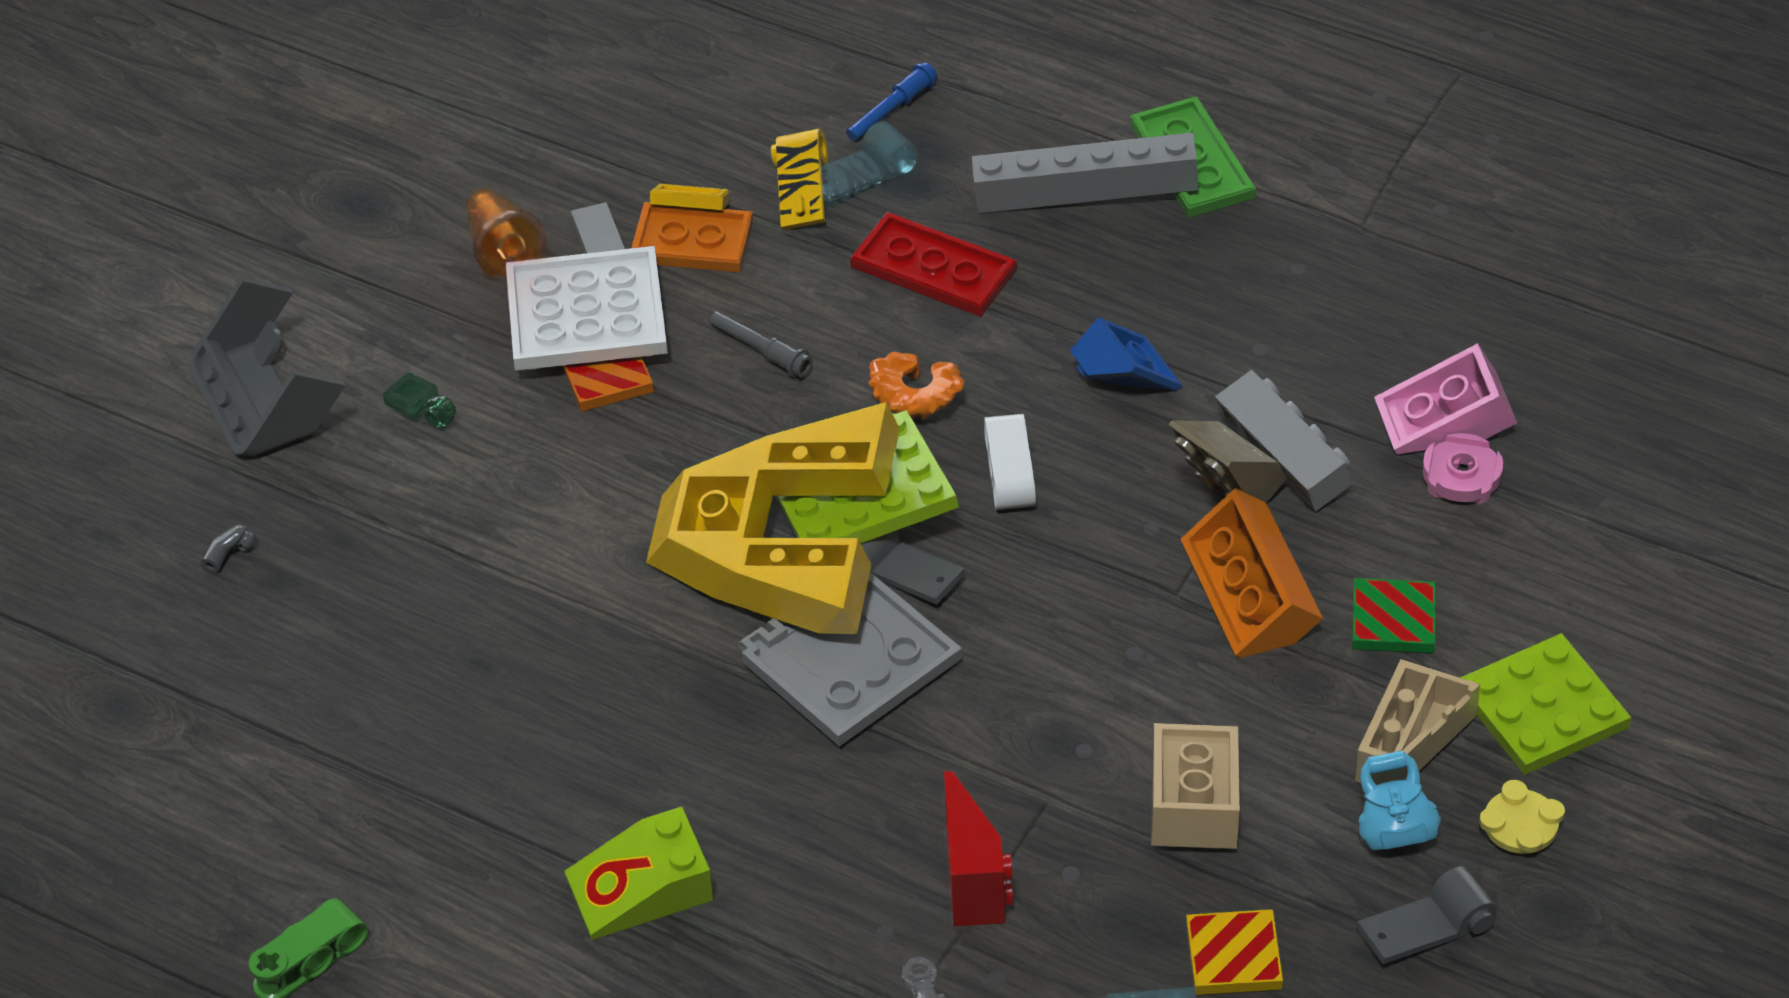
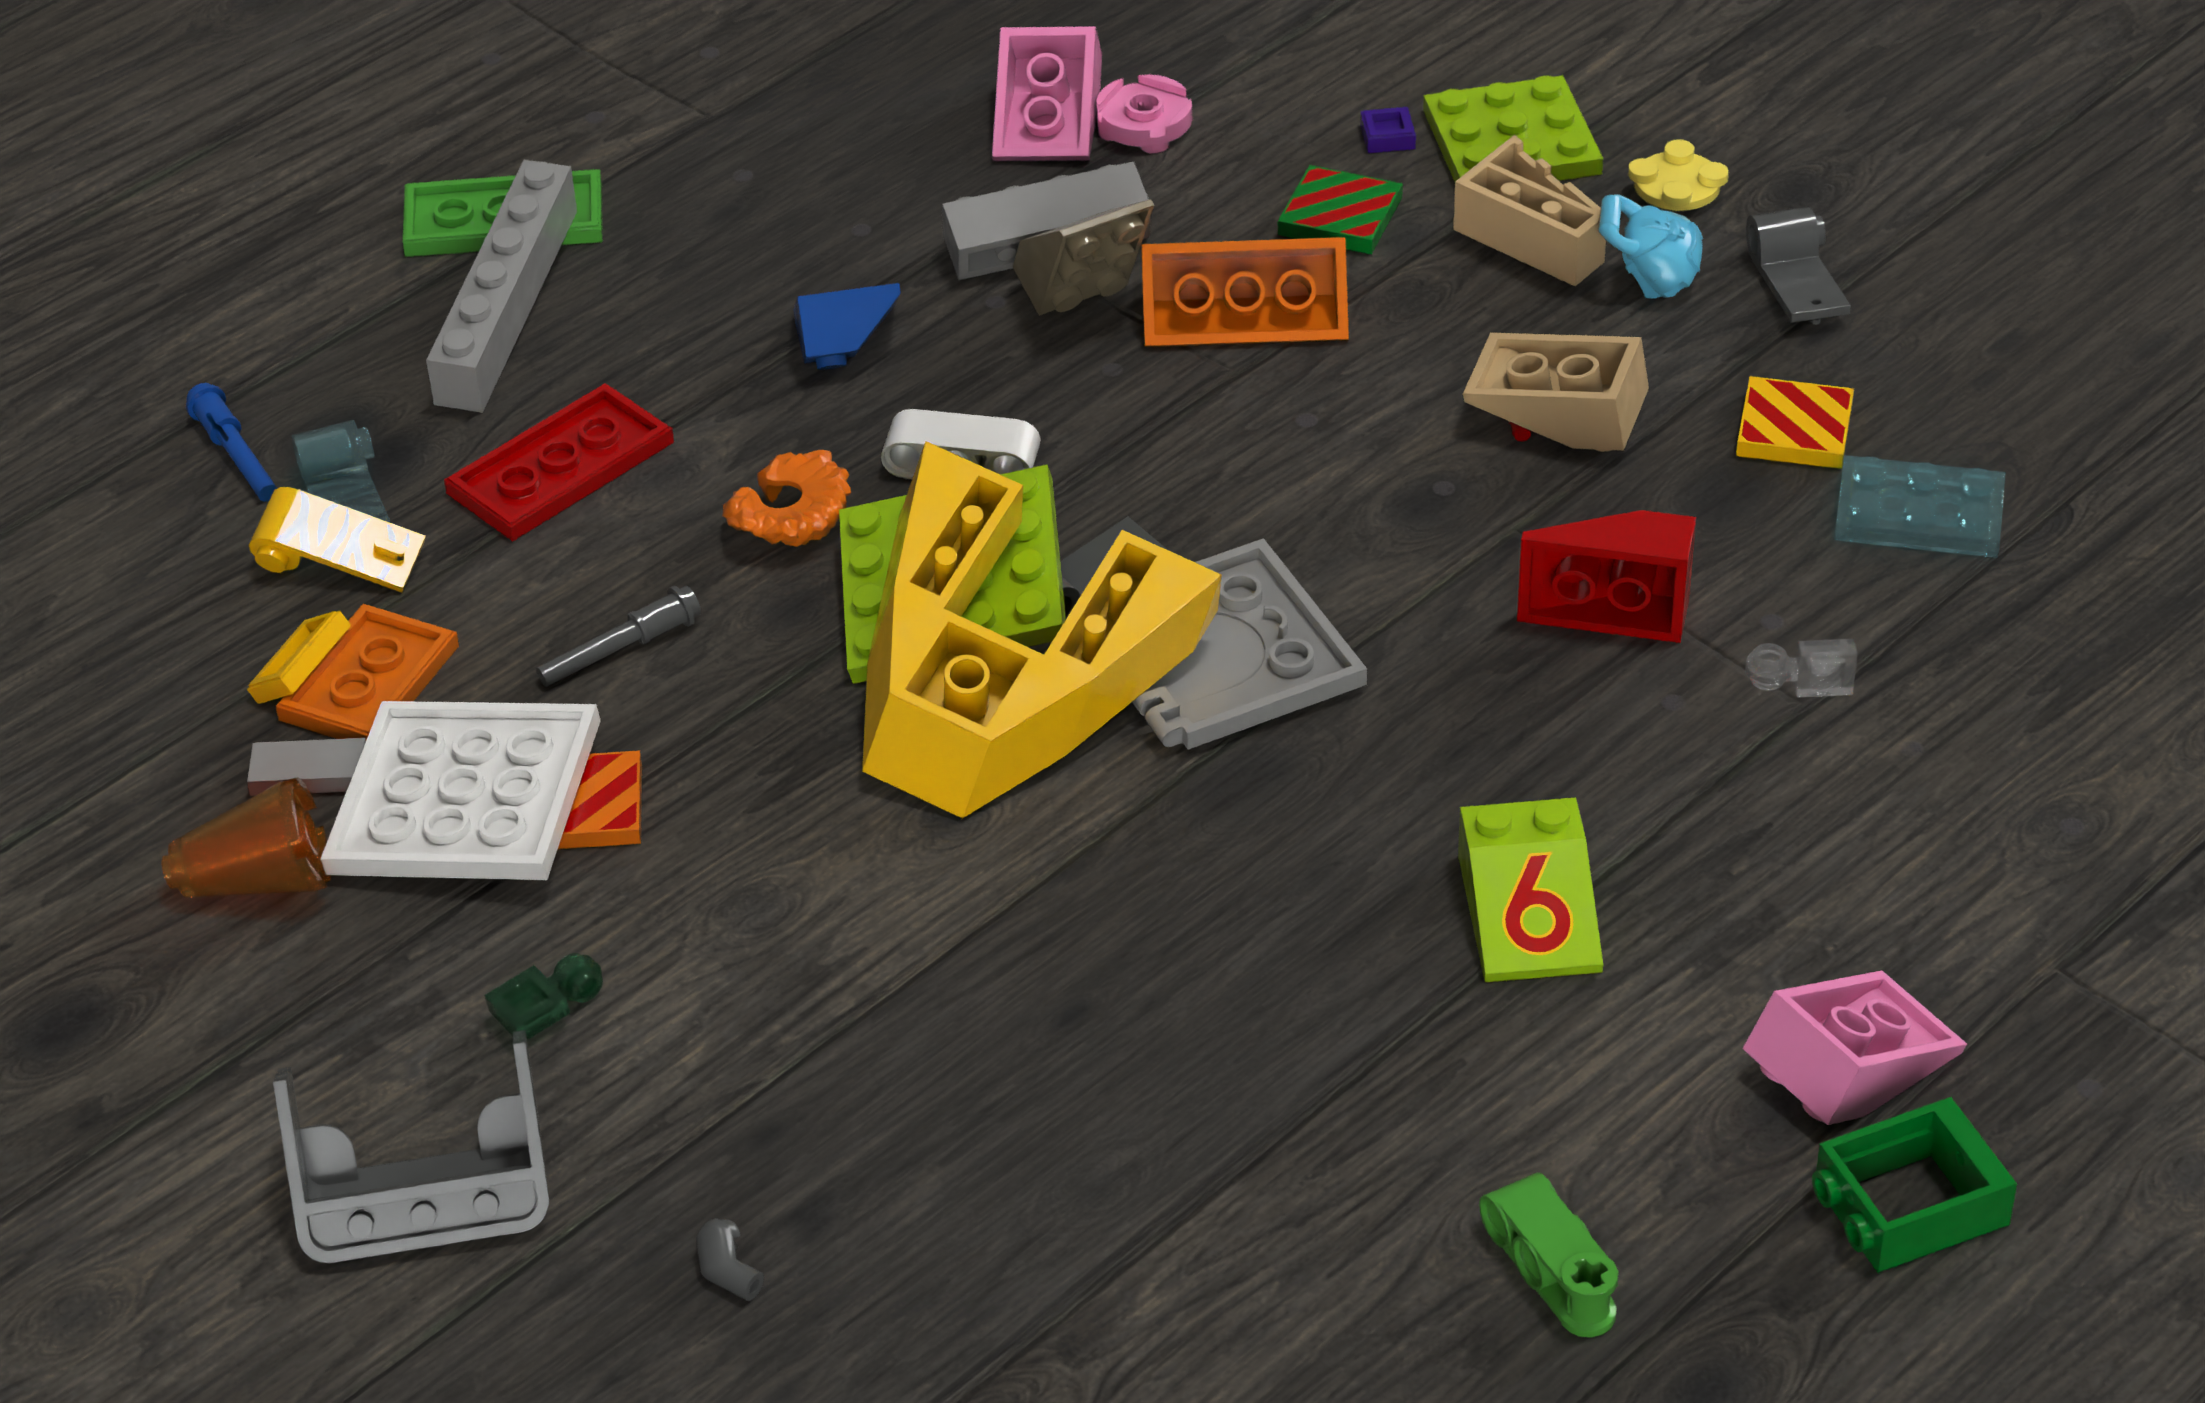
camera: 75 degrees left, 5 degrees down
none -> dark purple tile [1360,107,1416,153]

